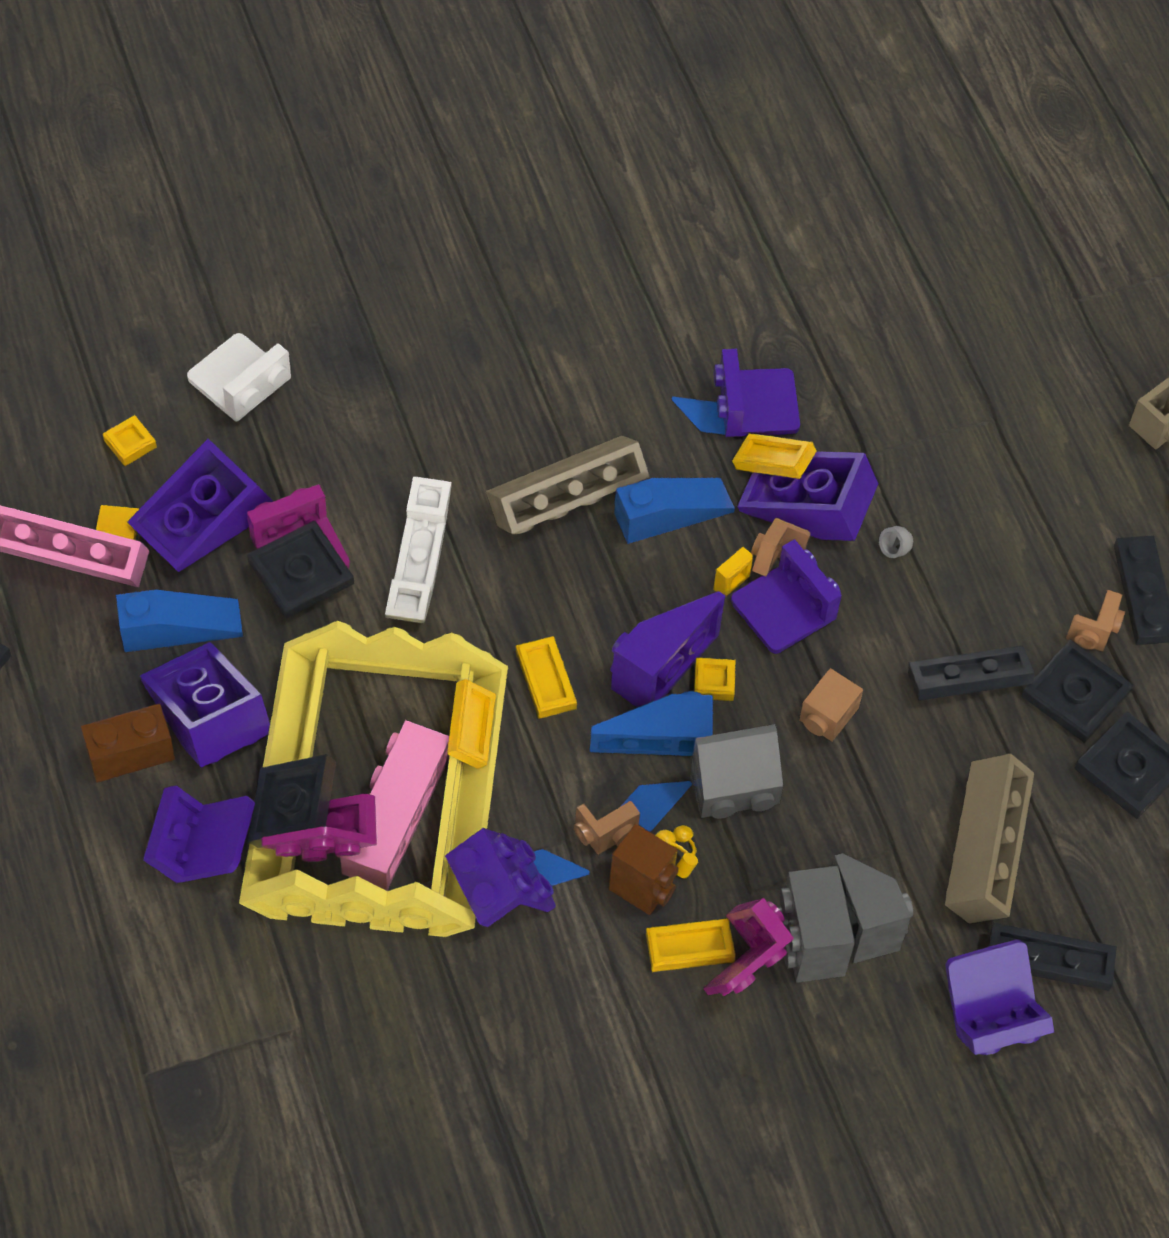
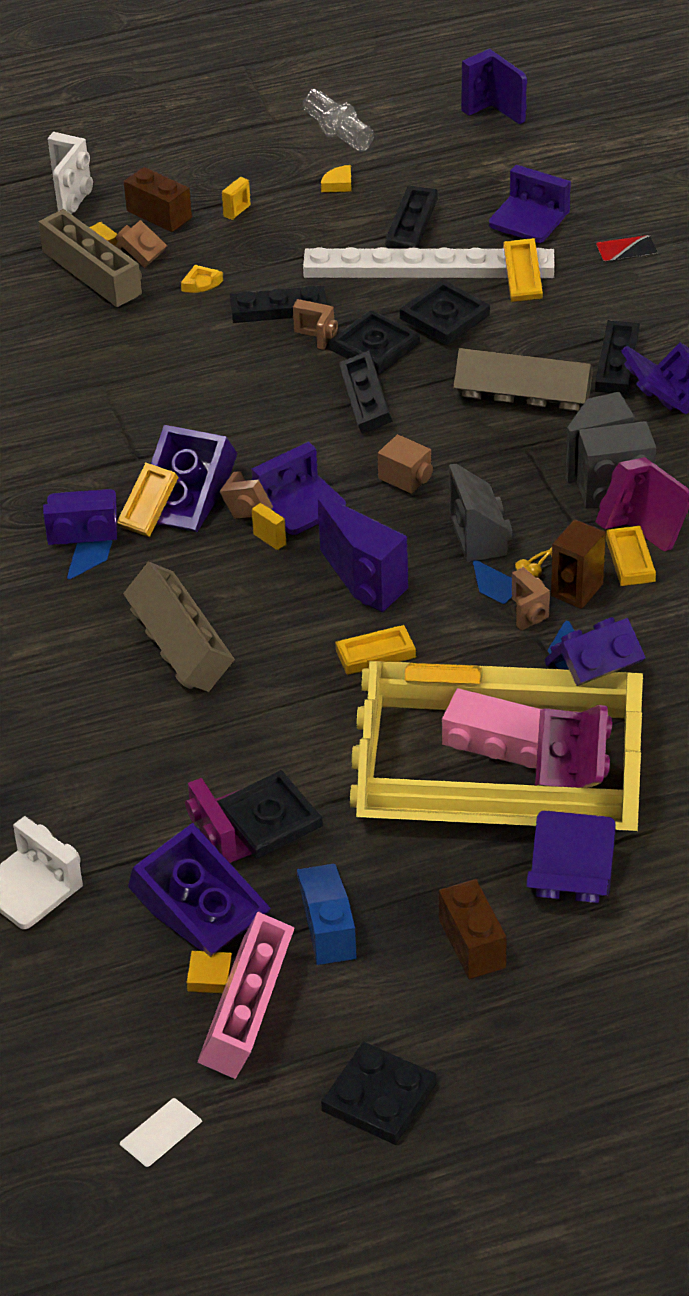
camera: 85 degrees left, 15 degrees down
yellow tile [103,415,157,466] -> none
dark purple slope [140,642,270,768] -> none
black plate [248,754,336,848] -> none
white slope [385,476,451,623] -> none
blue slope [590,691,713,756] -> none
blue slope [614,478,735,544] -> none
light grey hinge [879,526,913,558] -> none

